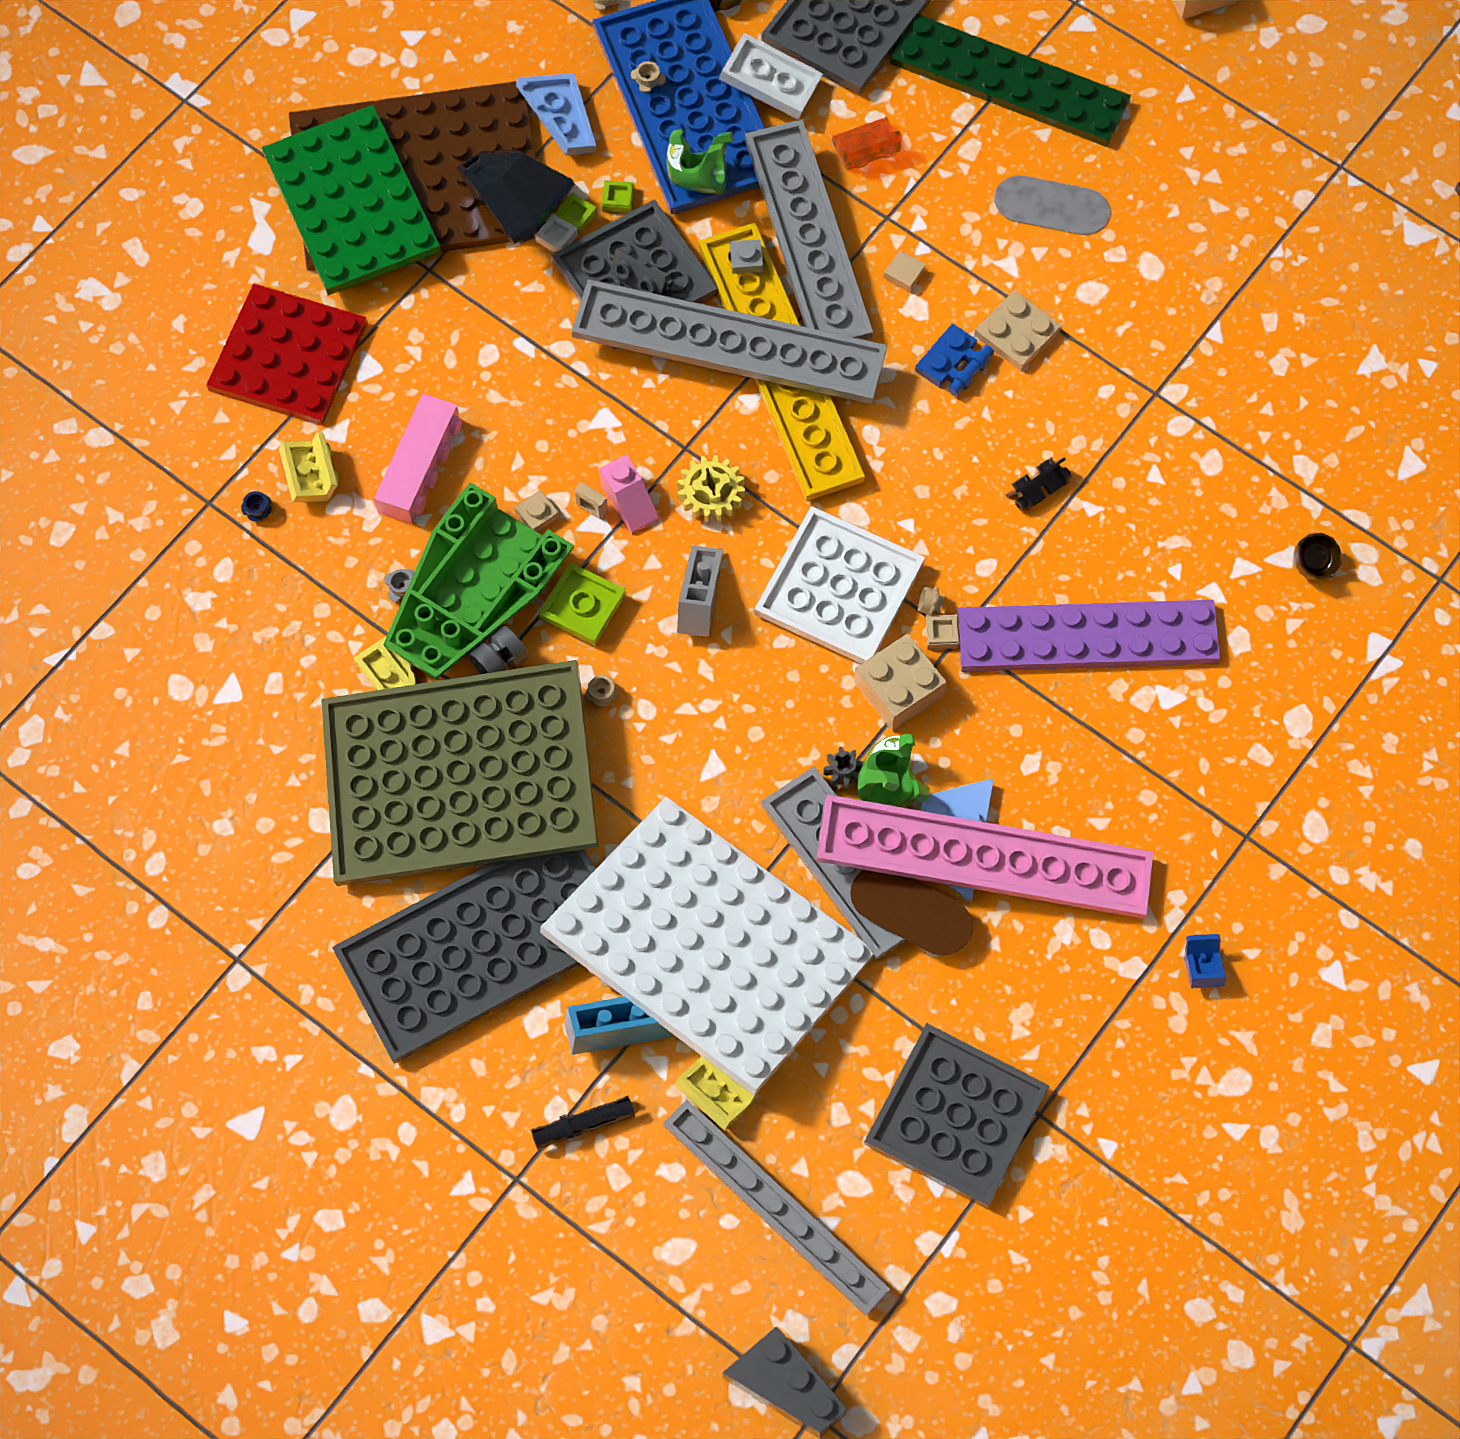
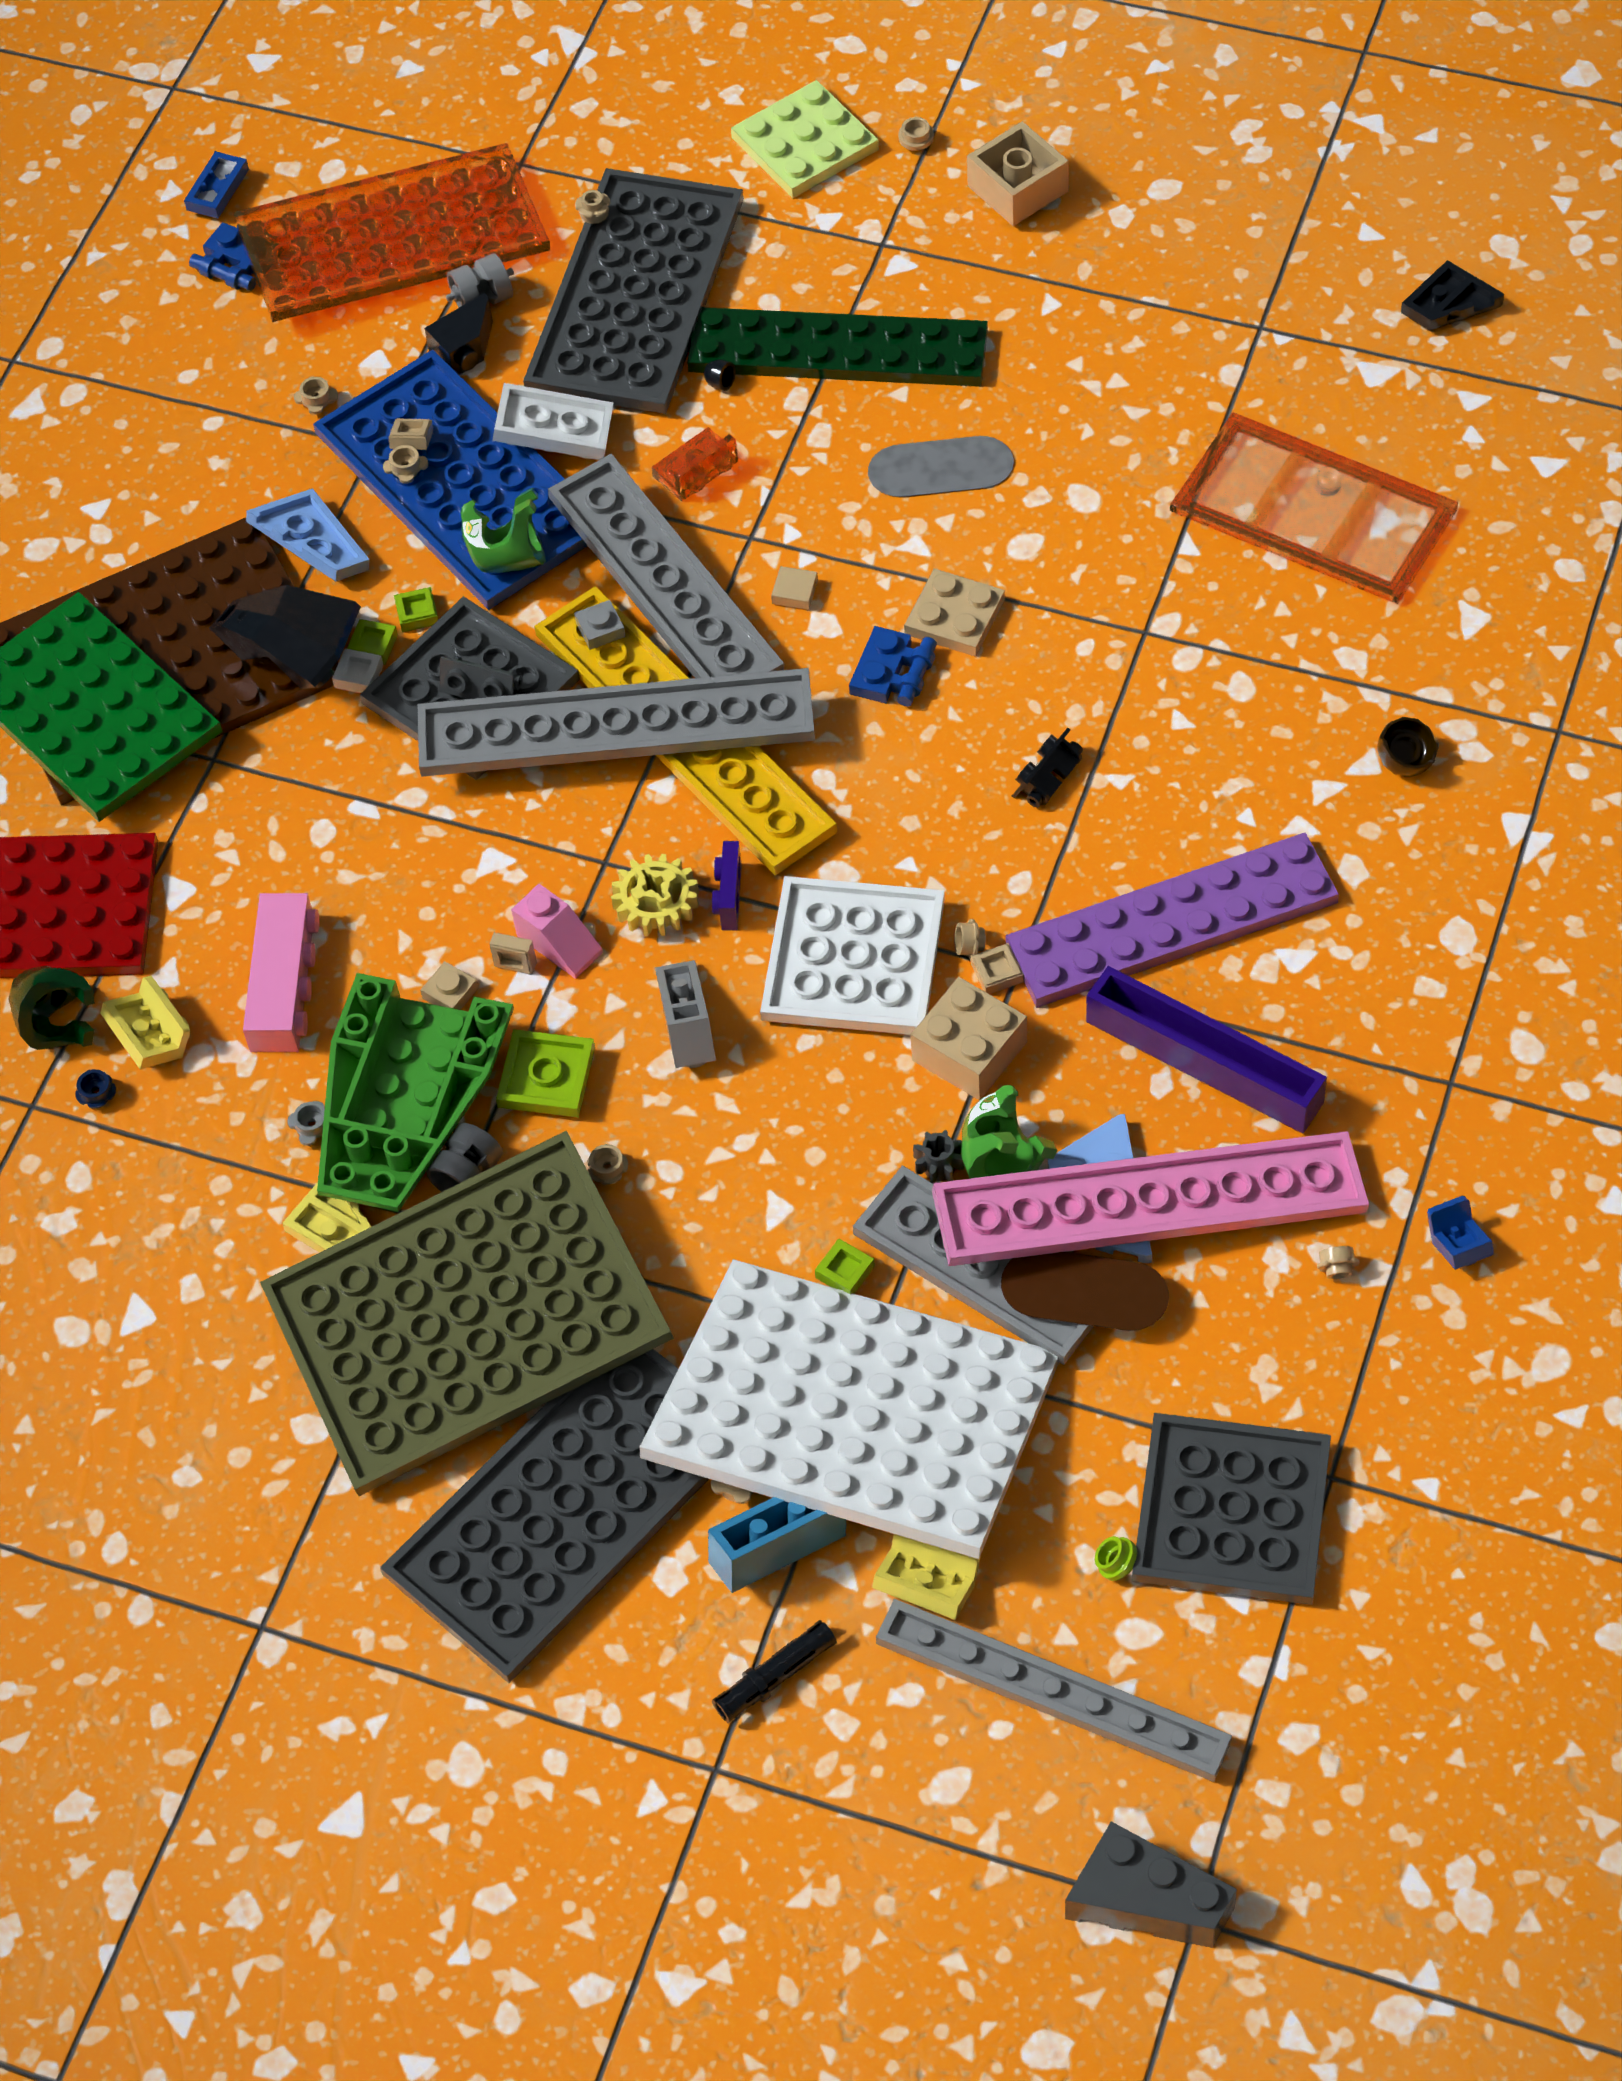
camera: 15 degrees left, 10 degrees down
none -> dark green piece [9,966,95,1050]
none -> tan tile [389,418,433,450]
none -> black hinge [704,359,736,391]
none -> dark purple plate [712,841,742,930]
none -> lime plate [815,1239,875,1295]
none -> dark purple brick [1086,966,1327,1134]
none -> lime plate [1094,1536,1137,1581]
none -> door [1170,412,1458,604]
none -> tan plate [1317,1246,1360,1279]

